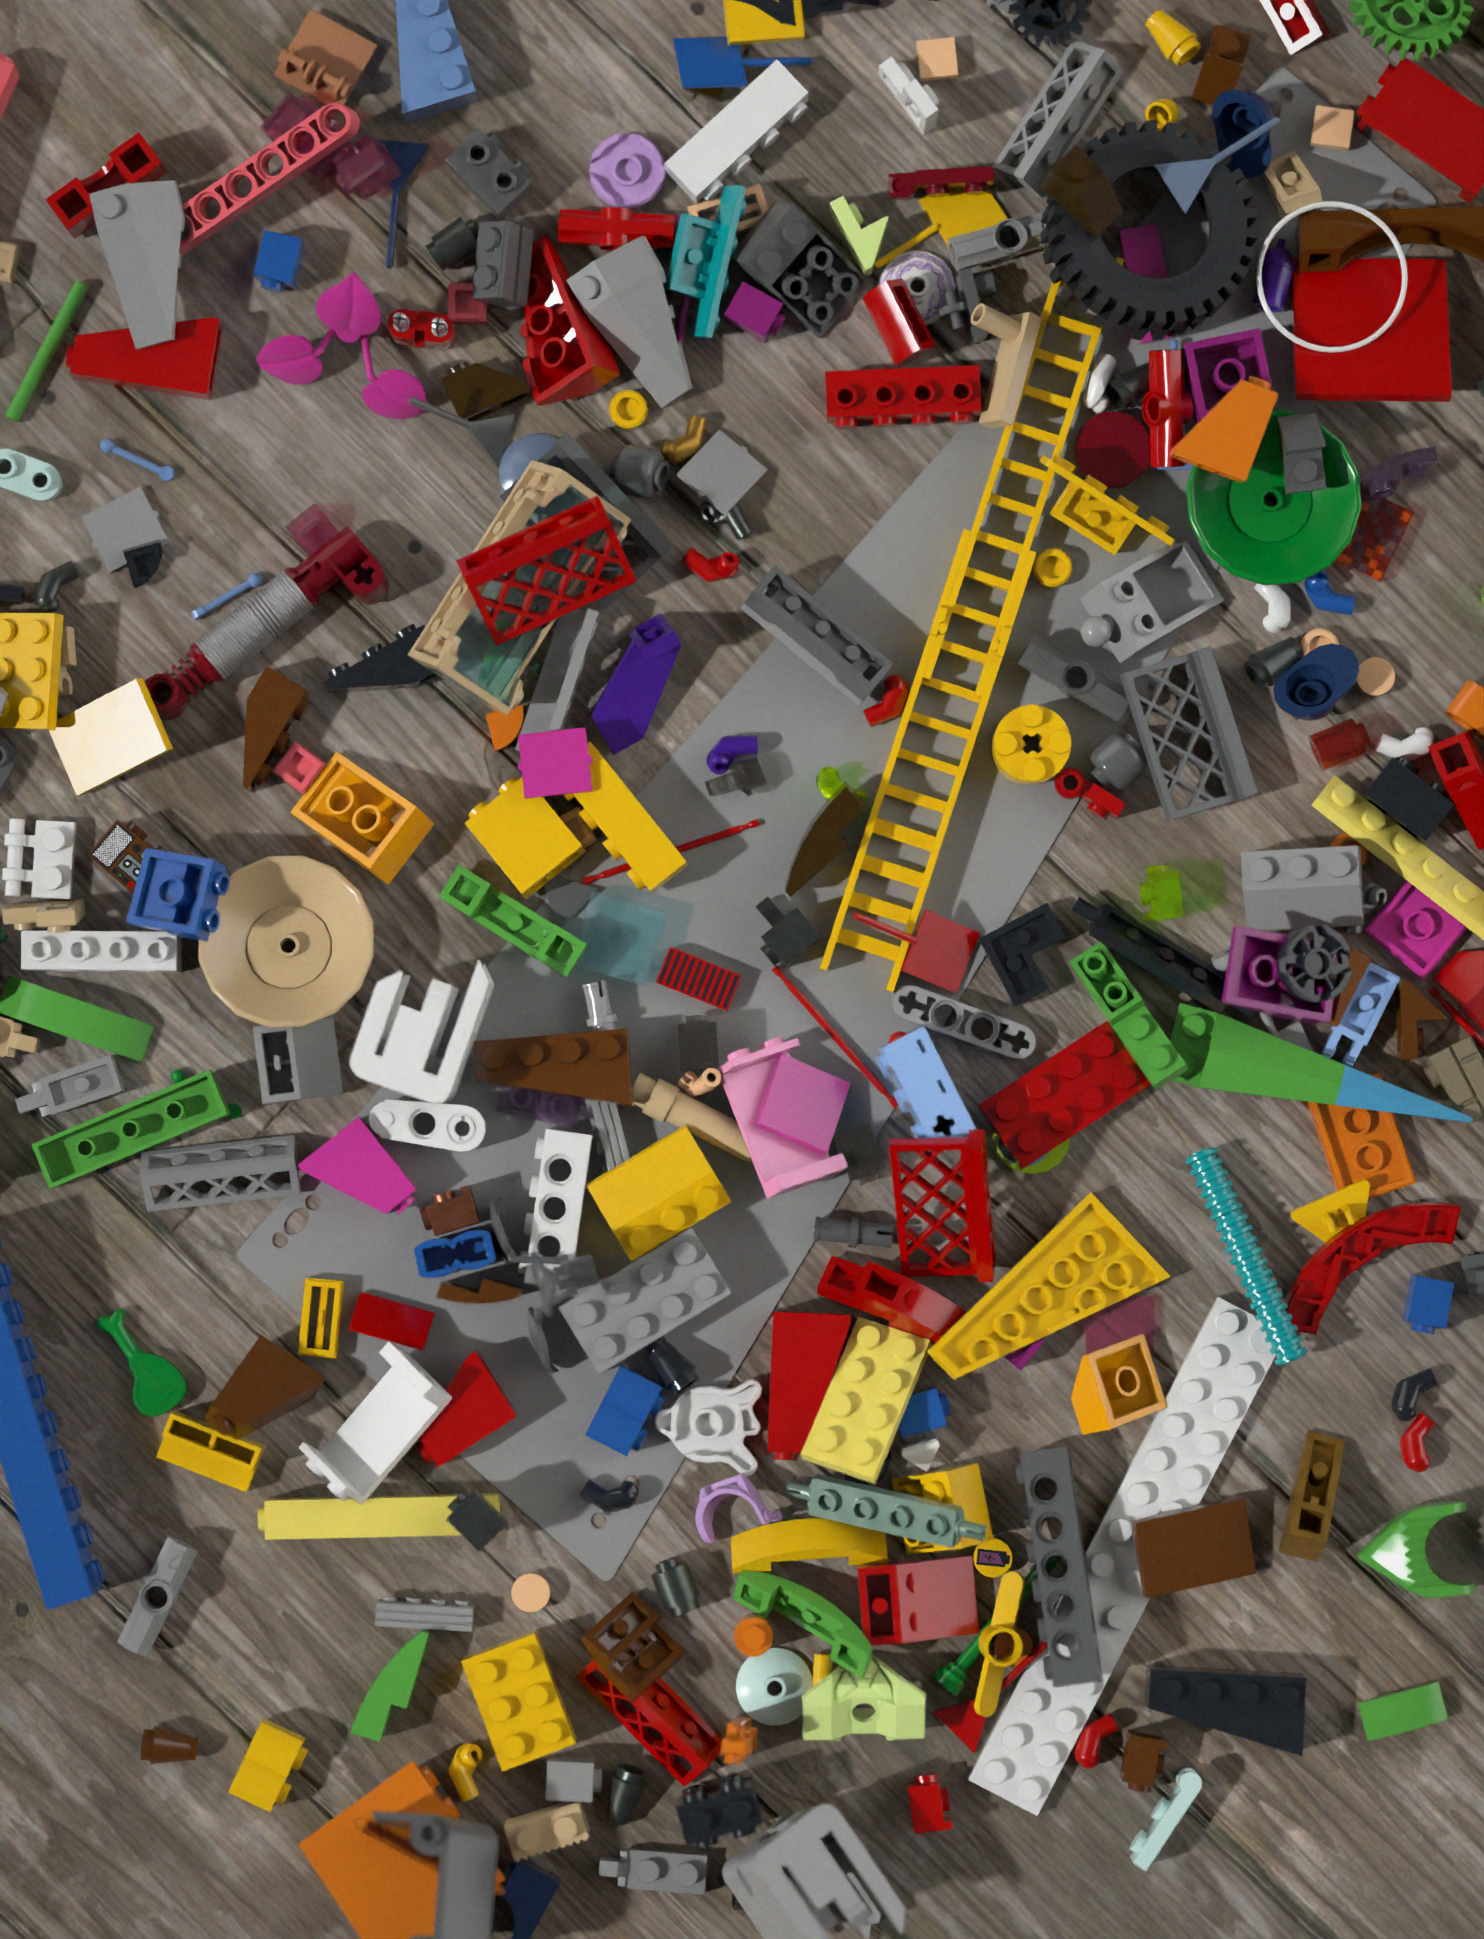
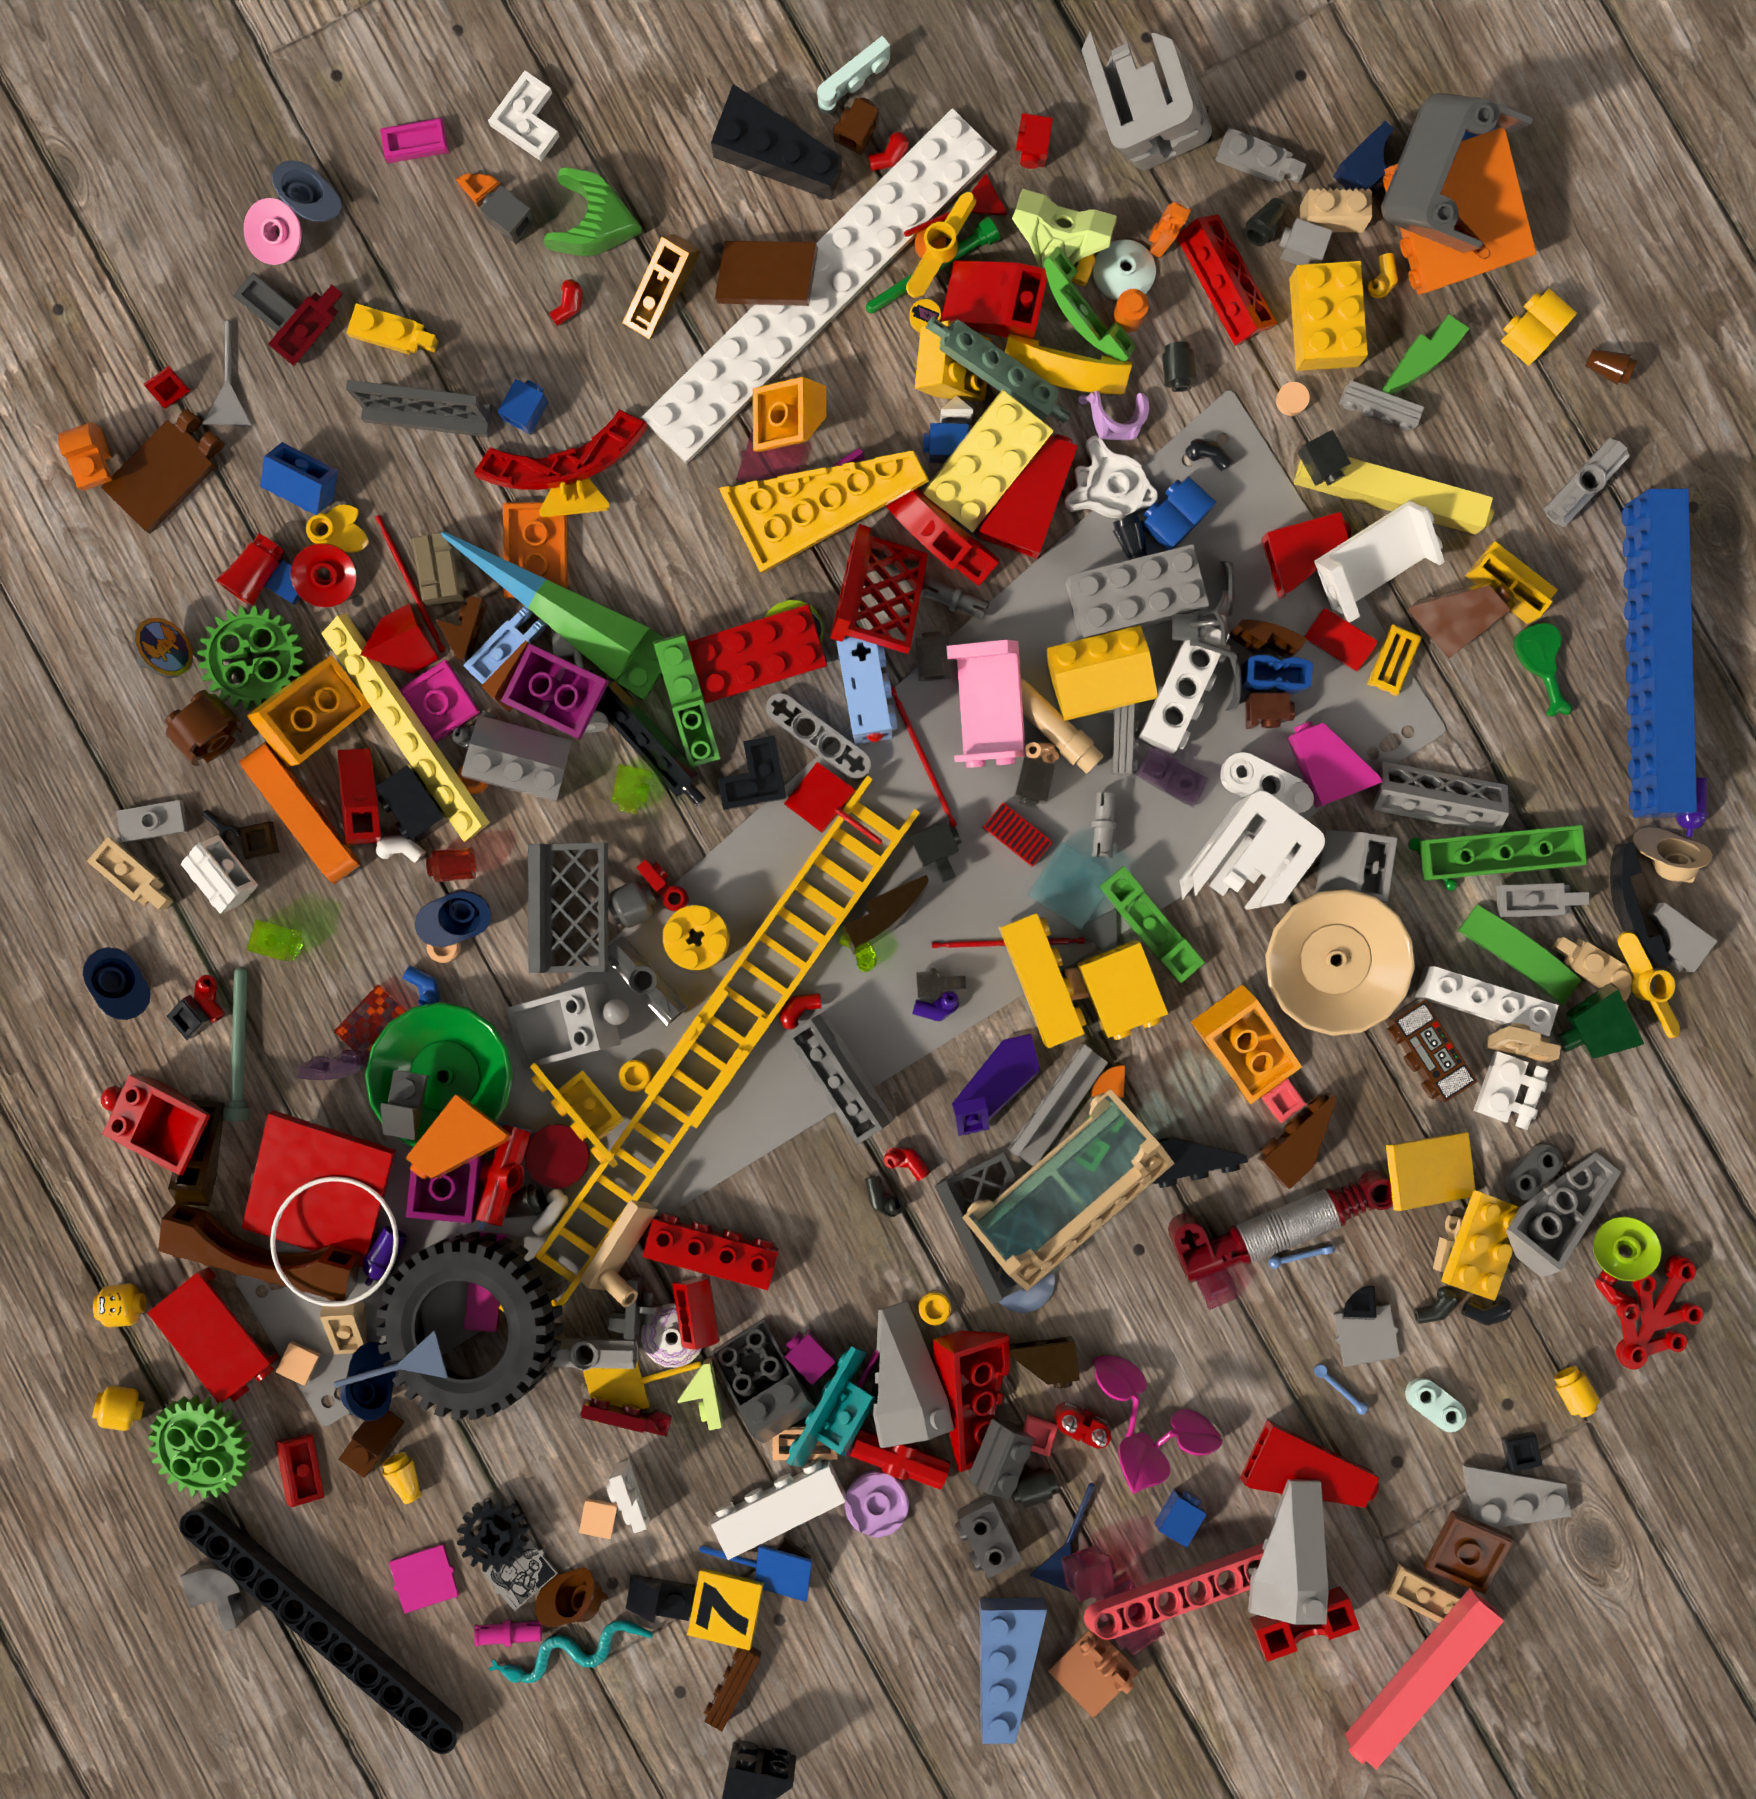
camera: 170 degrees left, 0 degrees up
bright green bar [4,280,89,423] -> none
blue plate [126,848,230,942] -> none
dark grey piece [409,397,516,468] -> none
red fence [456,495,637,646] -> none
reddish brown wing [474,1028,634,1107] -> none
dark pink piece [517,727,593,799] -> none
reddish brown slope [581,1592,686,1703] -> none
dark grey head [609,445,669,498] -> none
pearl gold arm [660,415,707,464] -> none
black brick [676,1773,762,1849] -> none
light grey piece [677,429,768,516] -> none
dark pink tile [754,1053,851,1155] -> none
light grey fence [992,39,1124,198] -> none
dark grey brick [1015,1446,1103,1688] -> none
dark brown slope [1040,144,1123,239] -> none
yellow hinge [1145,98,1179,132] -> none
teal piece [1185,1147,1308,1366] -> none
pearl dark grey cone [1244,637,1303,689] -> none
white arm [1254,584,1290,633] -> none
black piece [1277,925,1352,1003] -> none
light nougat tile [1356,657,1395,697] -> none
bright green slope [1358,1681,1448,1741] -> none
black arm [1391,1368,1437,1421] -> none

